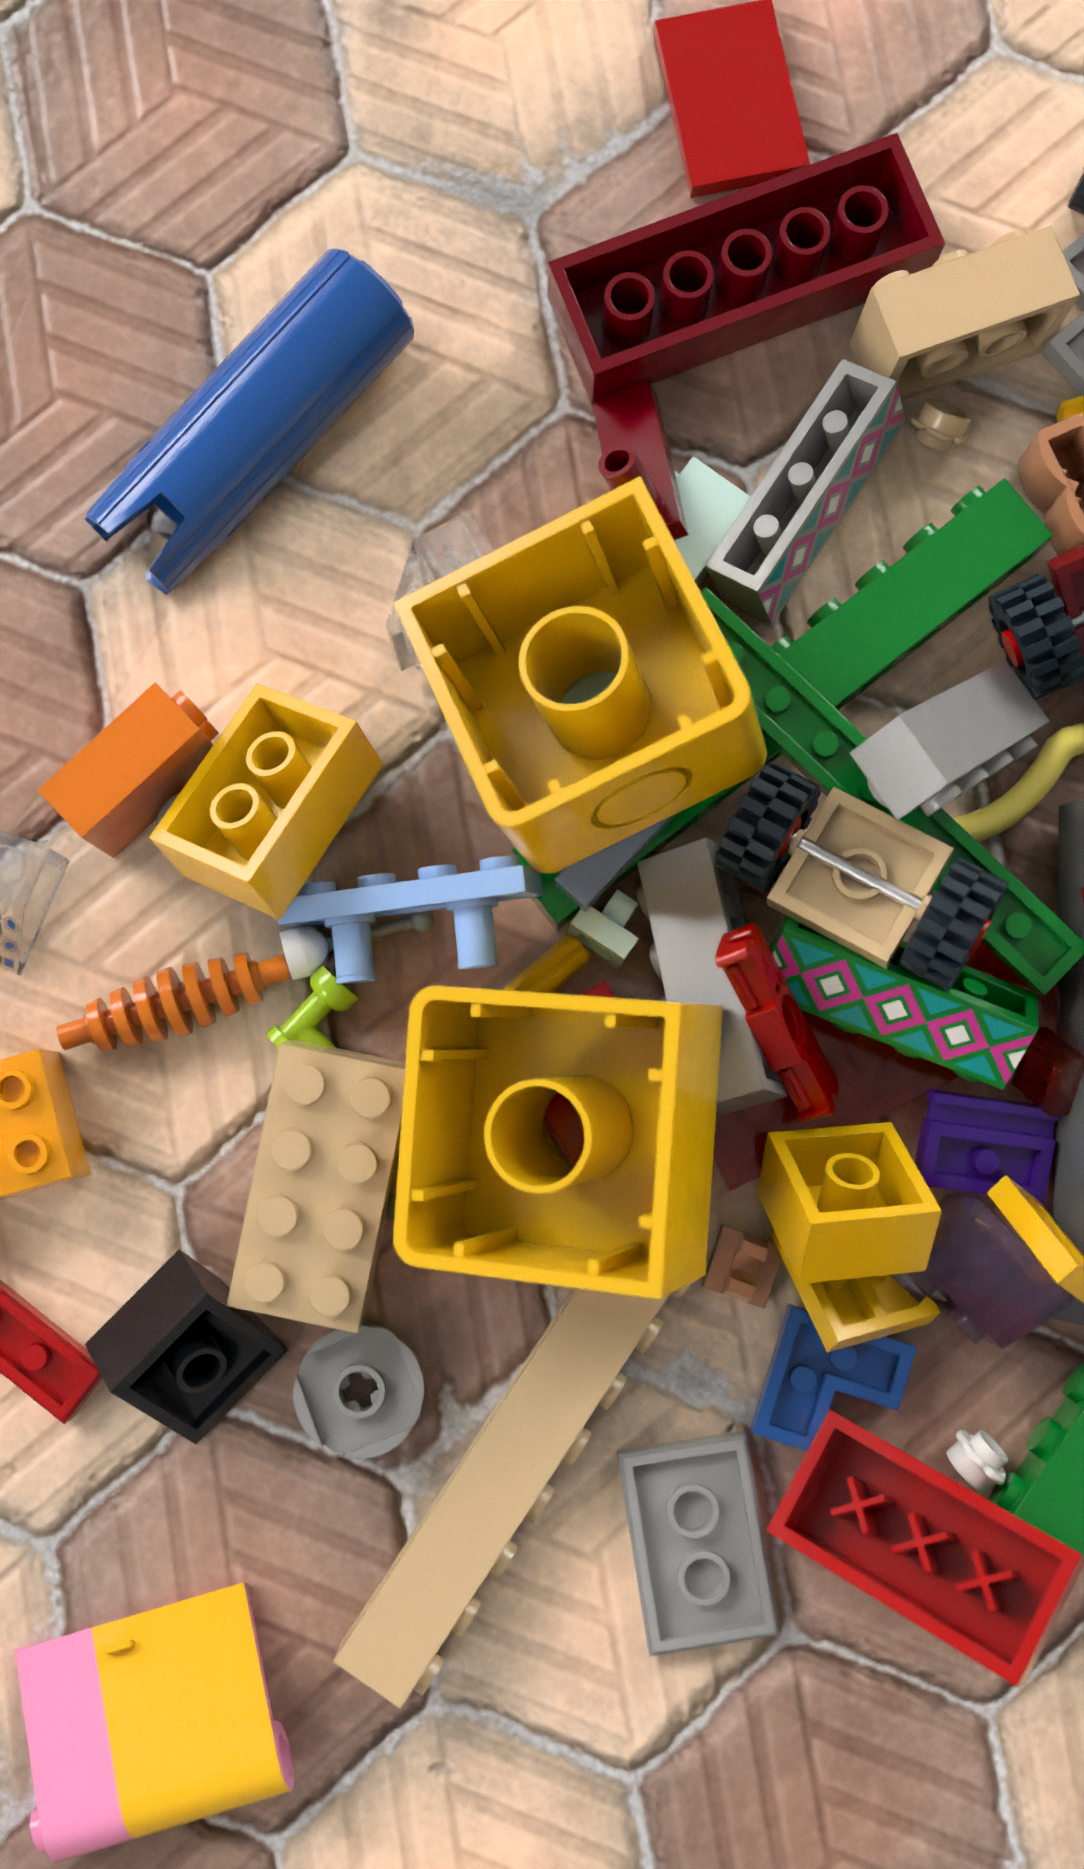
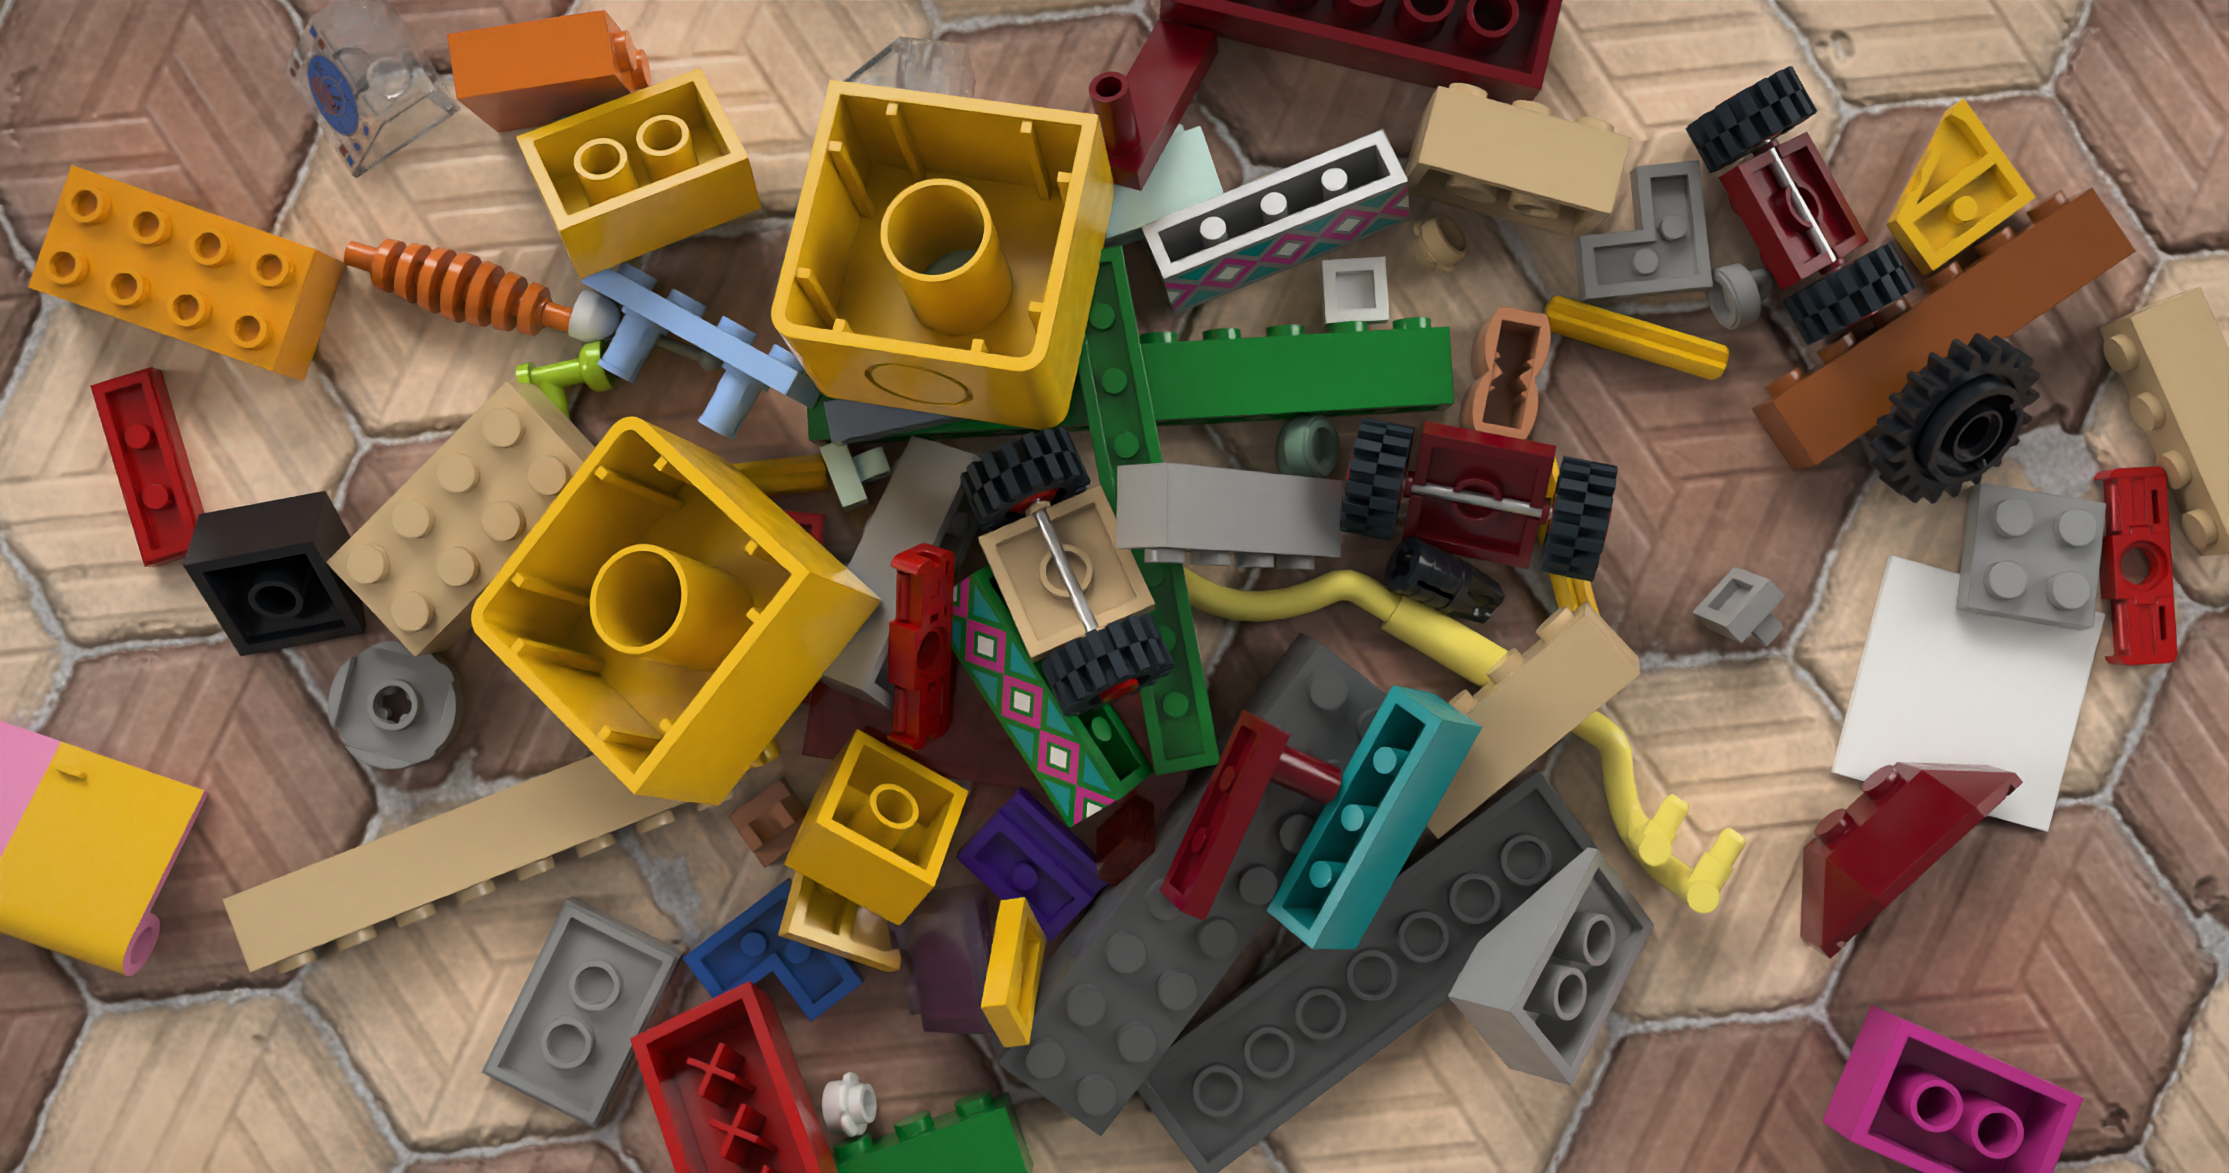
camera: 35 degrees right, 5 degrees up
none -> sand green tile [1275,415,1340,478]
none -> white plate [1319,256,1389,327]

